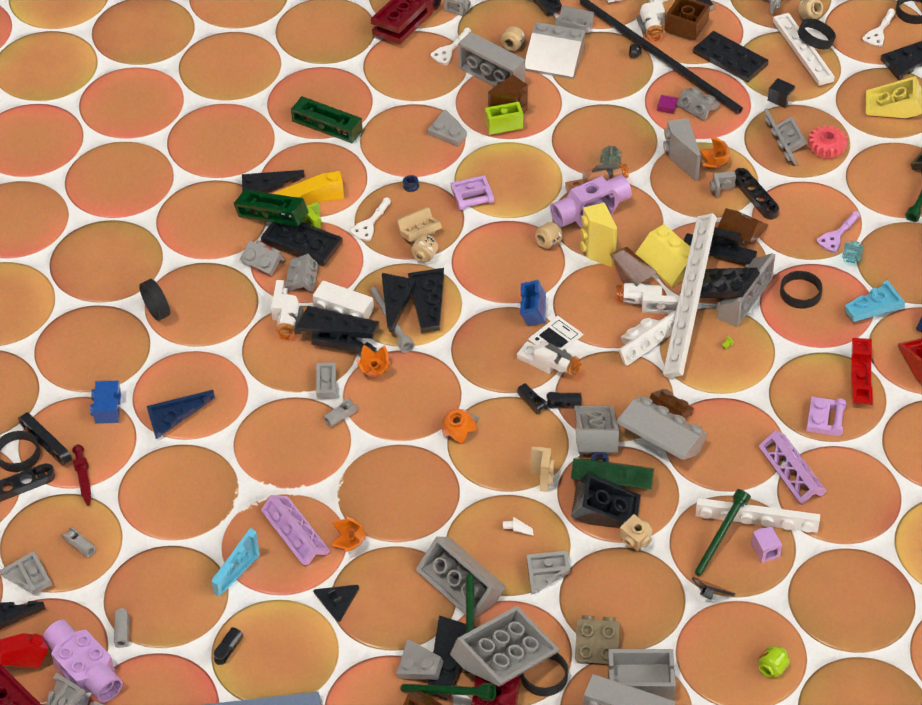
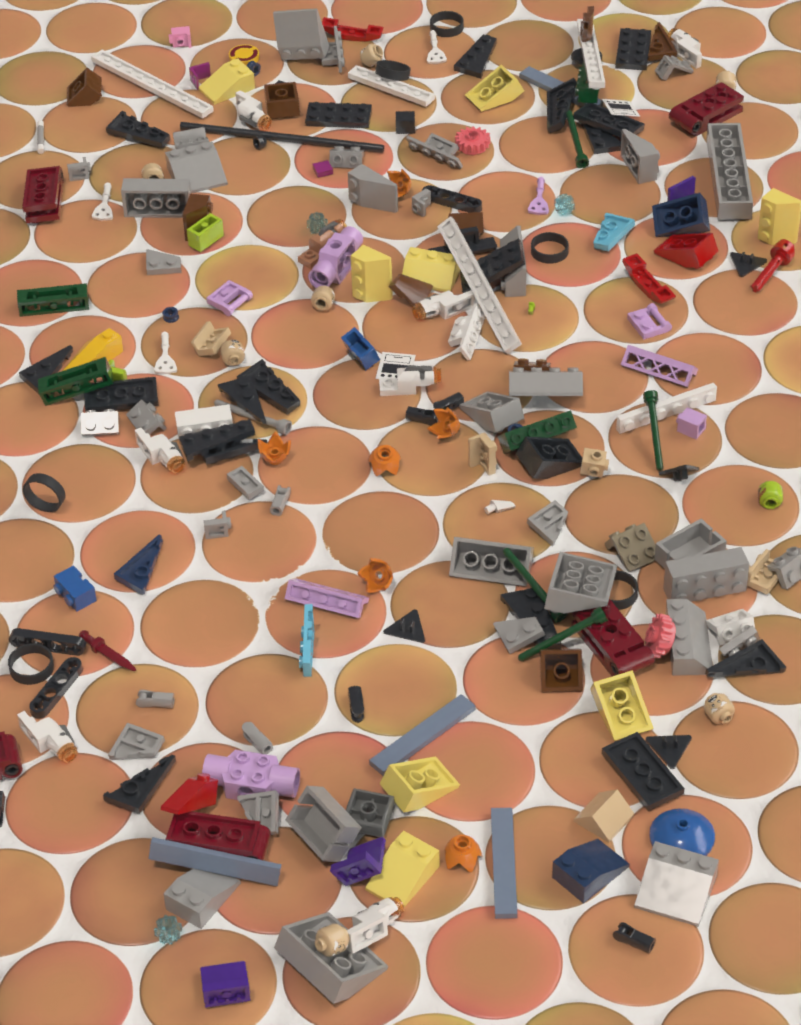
camera: 35 degrees left, 5 degrees down
none -> light grey bracket [203,511,231,539]
none -> orange piece [427,407,460,439]

